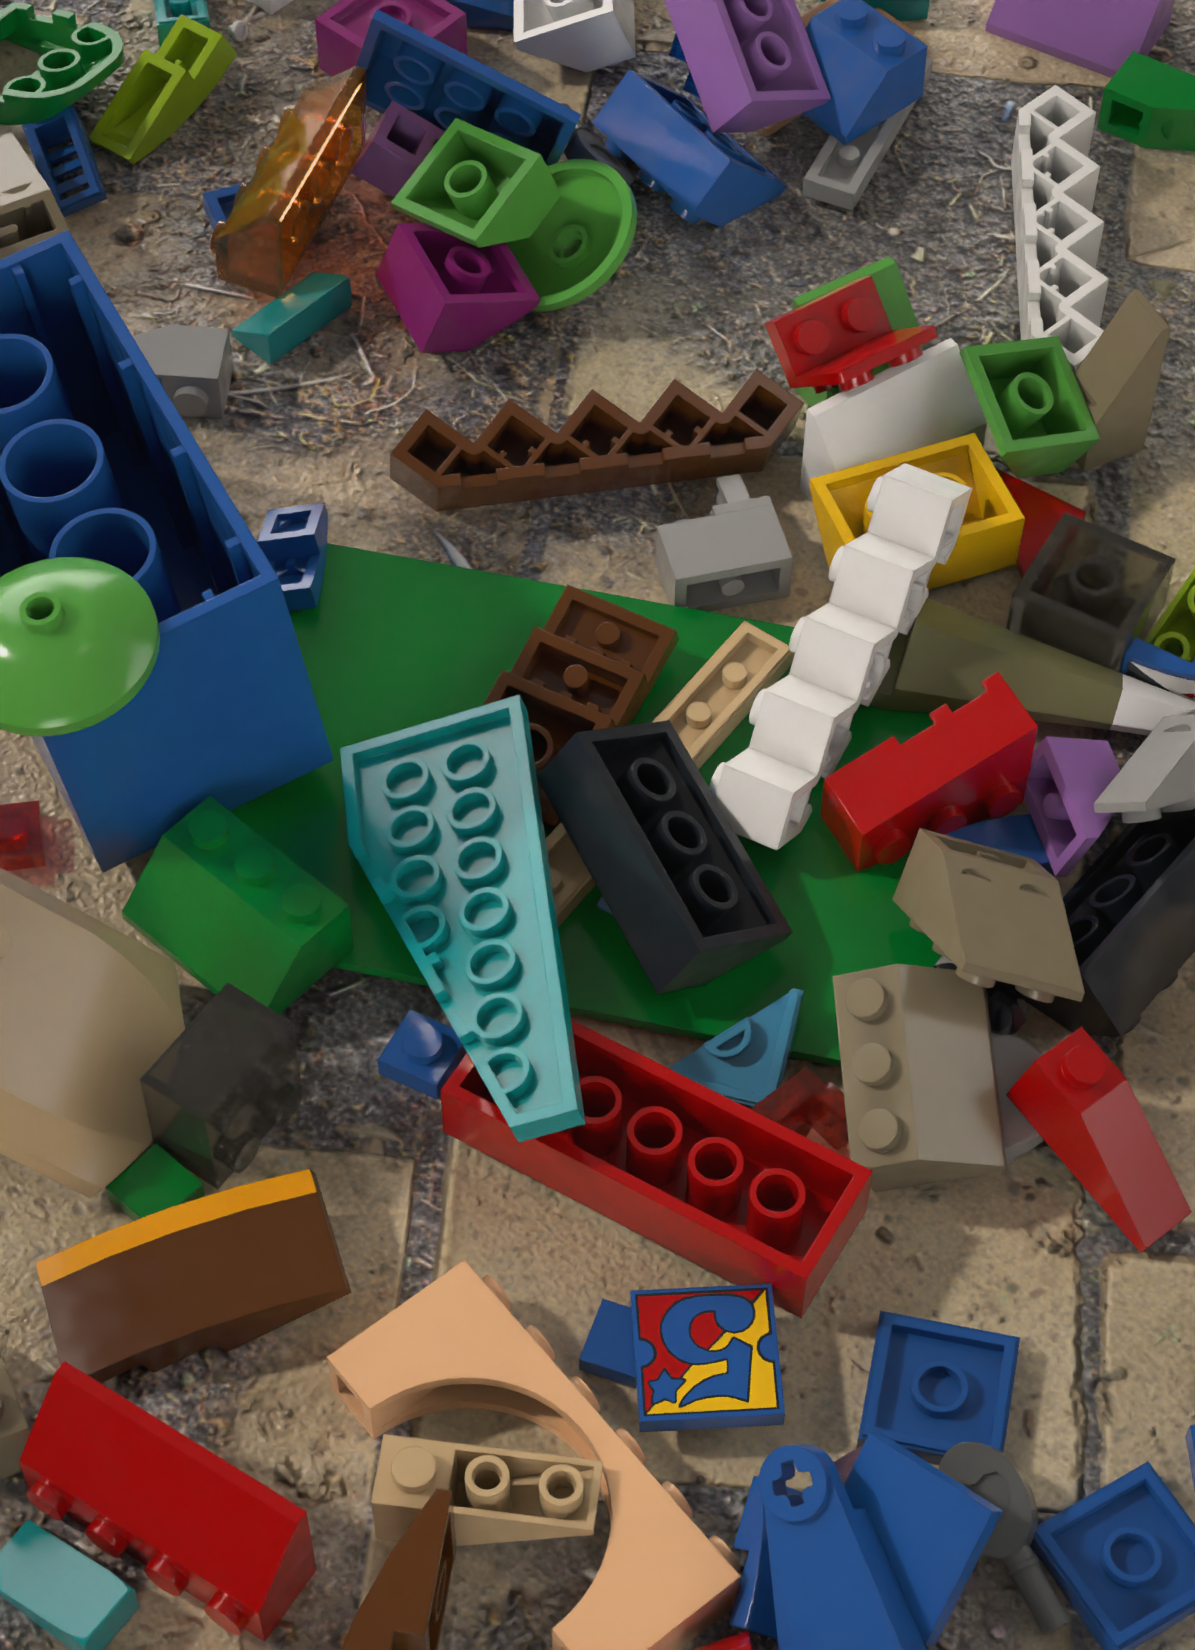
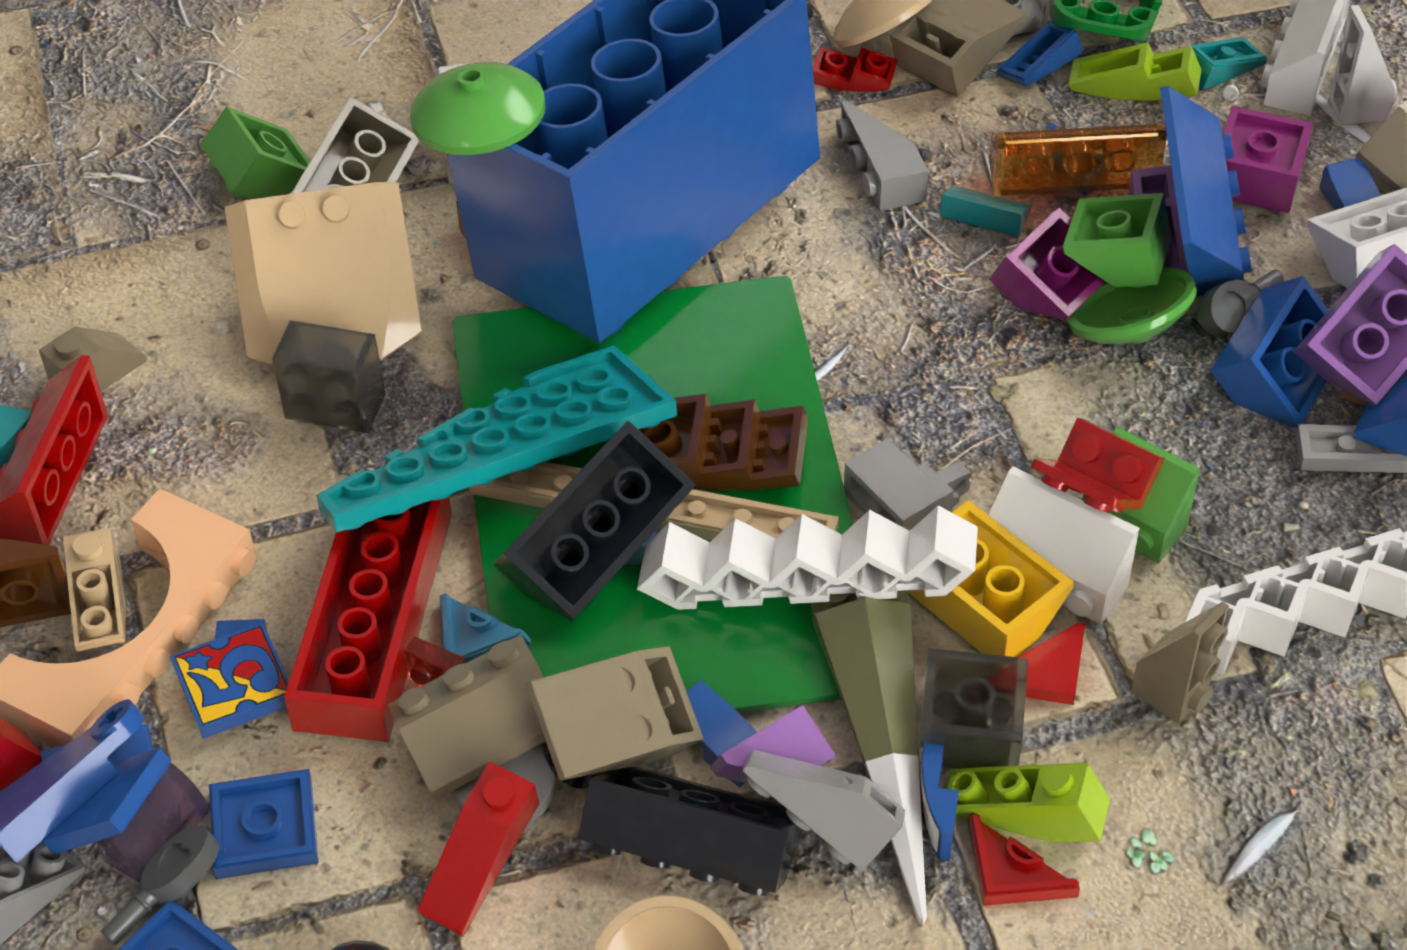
camera: 70 degrees right, 5 degrees down
reddish brown slope [36,1169,352,1383] -> none
green tile [105,1143,205,1221] -> none
green slope [122,796,354,1031] -> none
blue slope [257,502,328,611] -> none
reddish brown brick [390,369,804,512] -> none
red wedge [820,671,1038,872] -> none
bright green slope [959,336,1100,479] -> none

